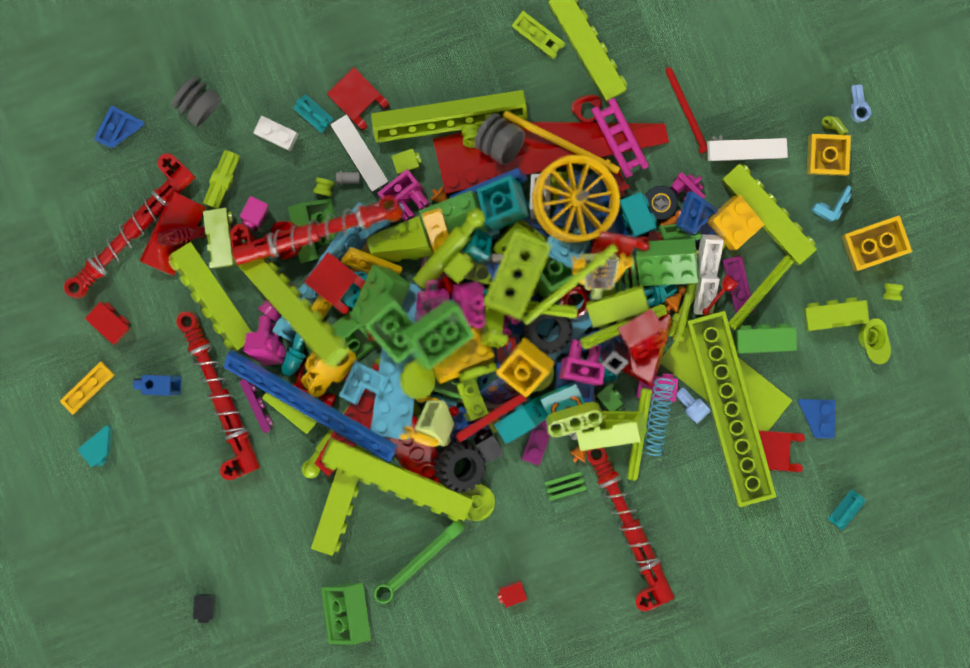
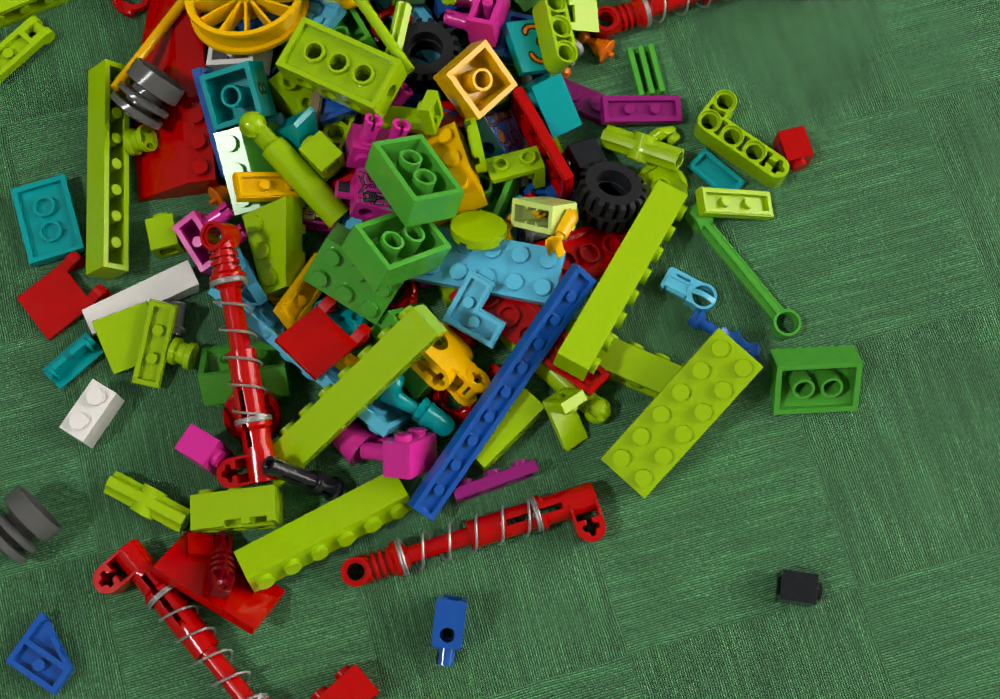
camera: 90 degrees left, 15 degrees down
none -> teal plate [10,174,86,267]
none -> lime tile [92,300,148,374]
none -> lime tile [131,299,179,389]
none -> red piece [187,532,215,556]
none -> black pin [262,456,344,502]
none -> lime bracket [542,387,587,451]
none -> magenta plate [599,95,682,125]
none -> lime piece [600,124,685,172]
none -> lime brick [601,328,763,499]
none -> lime arm [648,126,681,145]
none -> medium azure piece [659,267,717,312]
none -> teal tile [687,147,746,189]
none -> blue piece [687,309,762,363]
none -> lime beam [694,89,789,188]
none -> lime tile [695,187,774,220]

